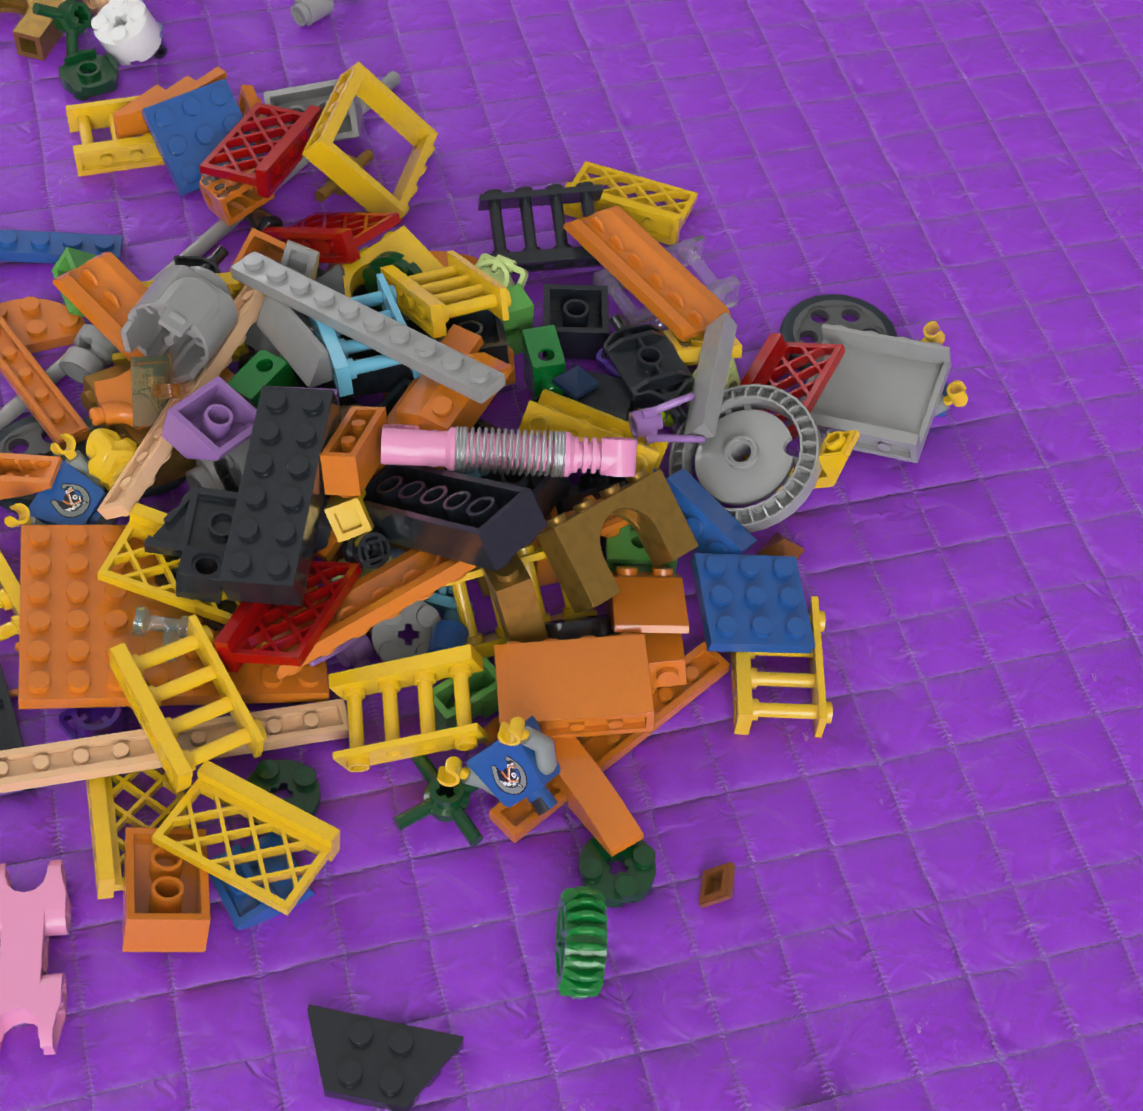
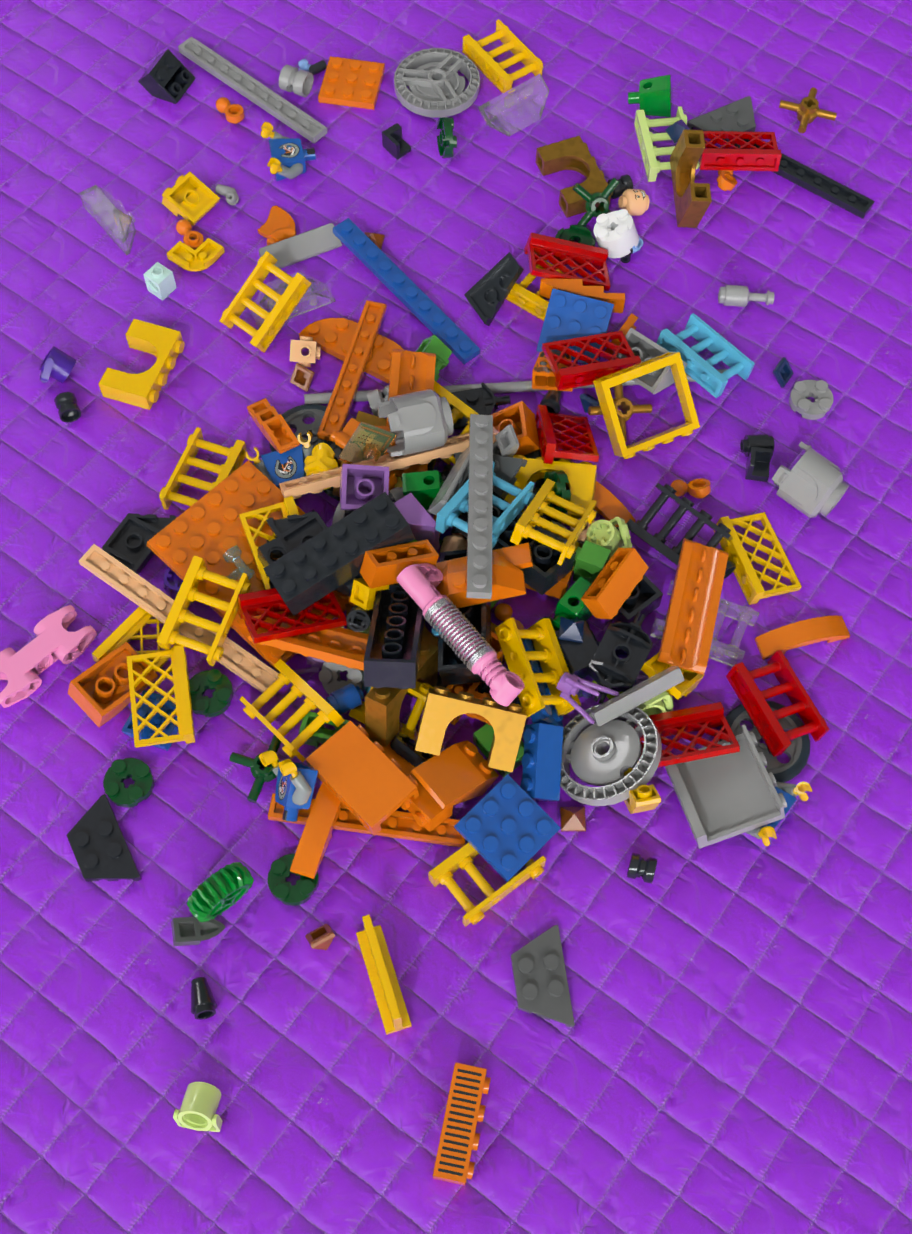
camera: 55 degrees right, 10 degrees up
none -> dark green plate [103,758,154,808]
none -> dark grey plate [171,917,225,946]
none -> black cone [191,977,217,1020]
none -> yellow fence [356,914,412,1035]
none -> orange brick [433,1062,491,1185]
none -> black wing [464,252,524,326]
none -> dark grey wing [511,925,575,1027]
none -> red fence [524,233,611,291]
none -> dark blue slope [580,393,600,413]
none -> orange brick [581,548,649,619]
none -> black wheel [627,853,657,884]
none -> medium azure fence [657,313,755,398]
none -> orange plate [670,478,711,499]
none -> red fence [726,650,830,757]
none -> black brick [740,434,774,457]
none -> black panel [745,447,773,482]
none -> orange slope [754,615,850,660]
none -> dark blue slope [772,357,794,388]
none -> light grey piece [772,441,850,518]
none -> light grey plate [789,380,834,420]

